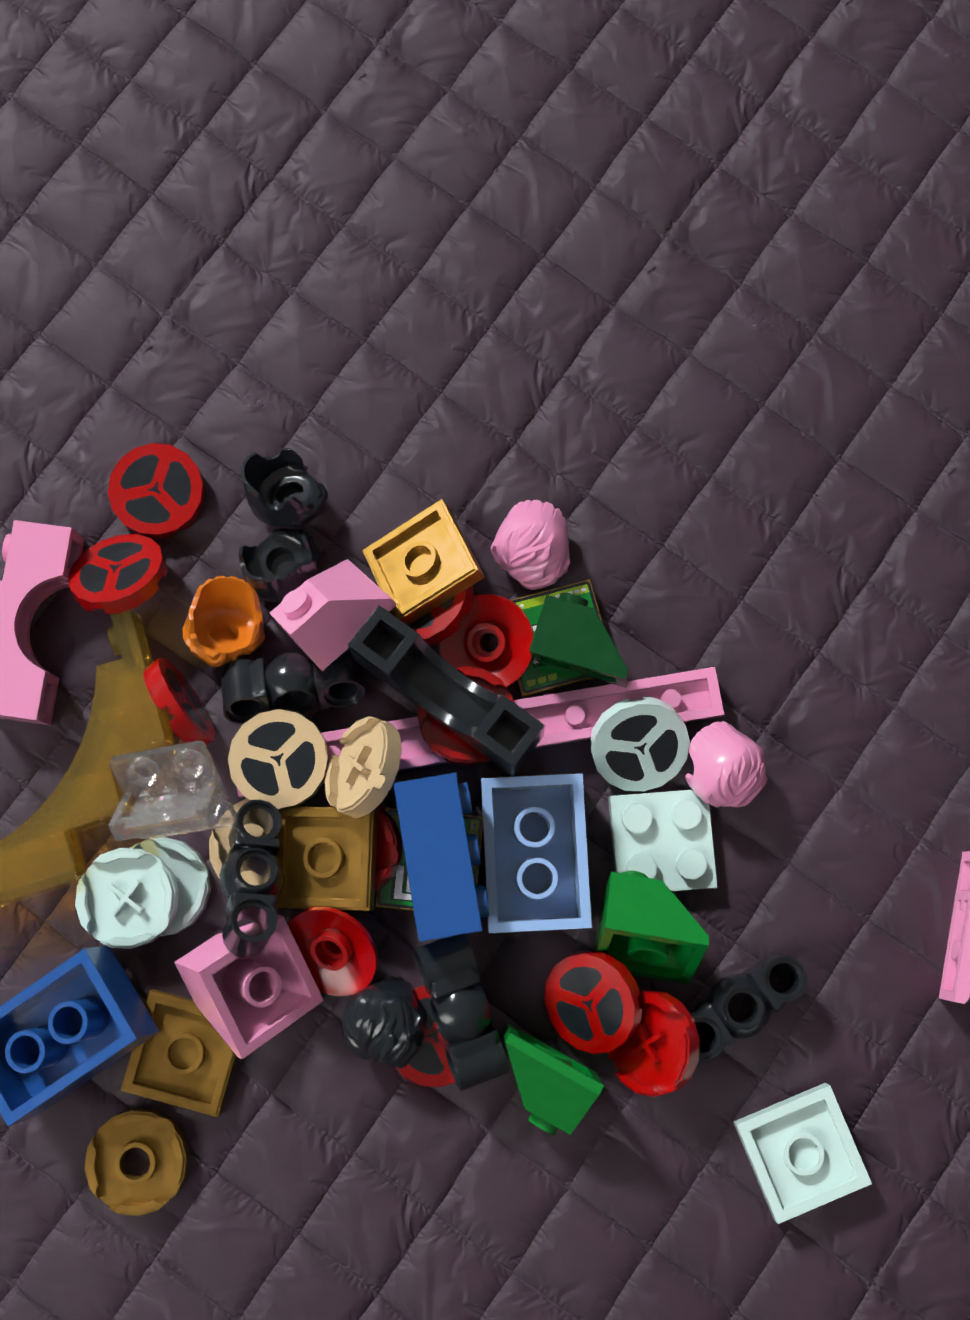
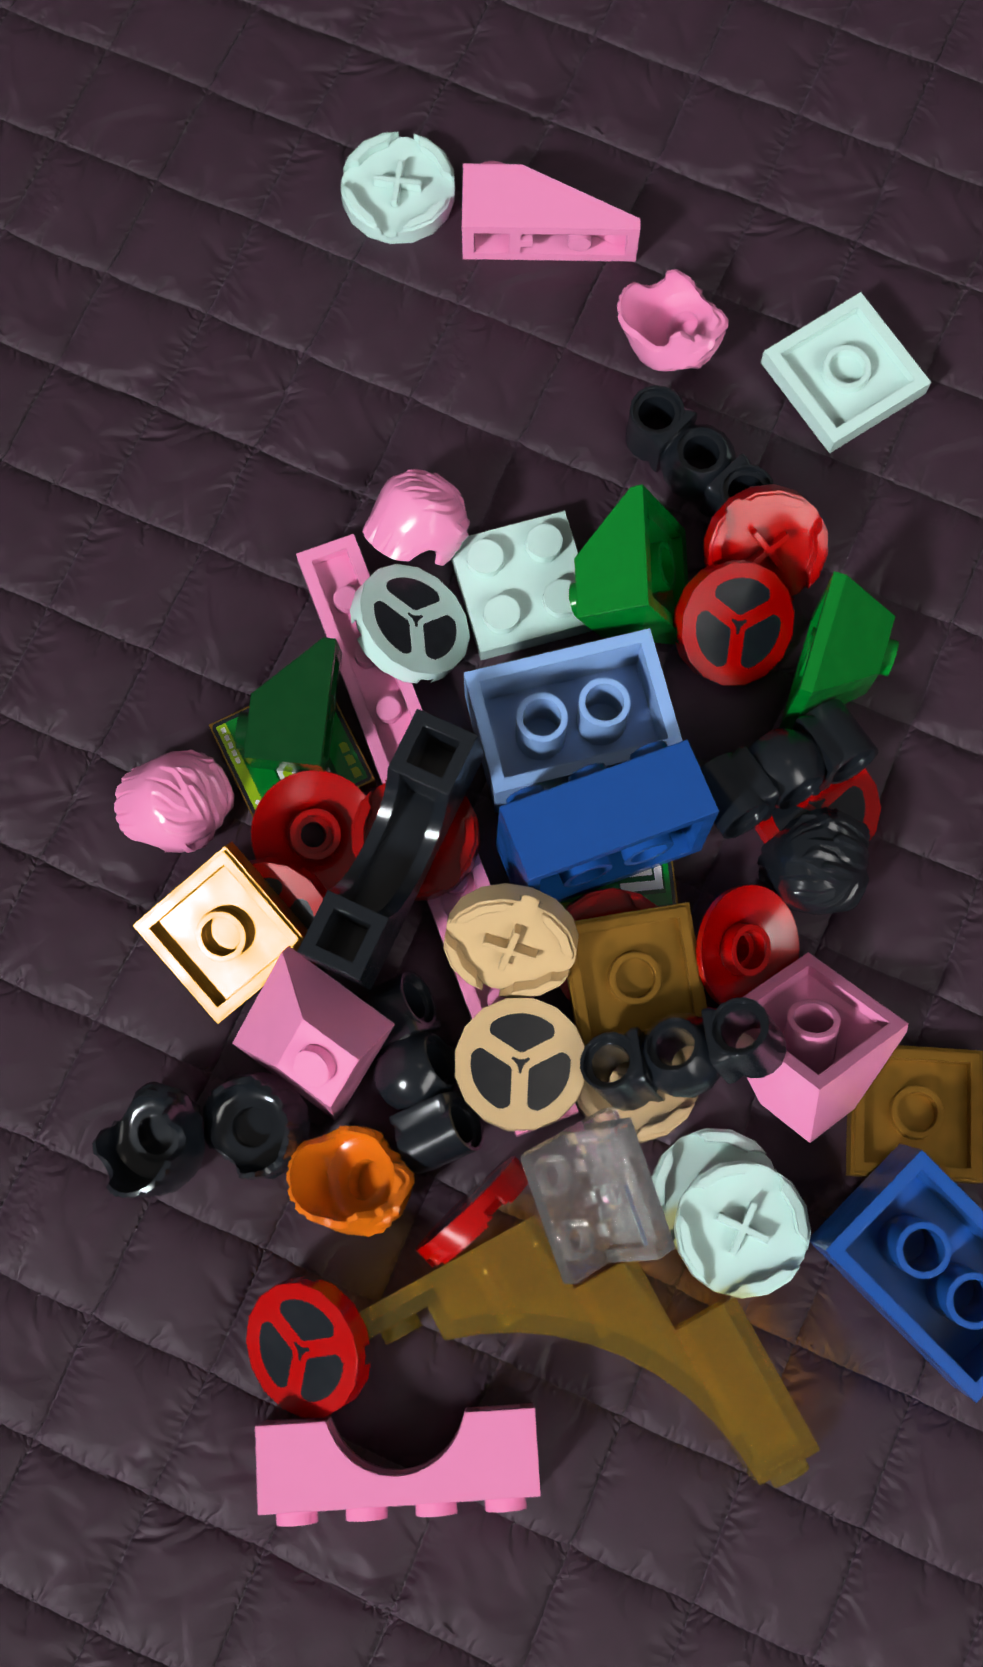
camera: 100 degrees left, 5 degrees down
red tile [108,443,206,539] -> none
none -> bright pink hair [617,269,729,371]

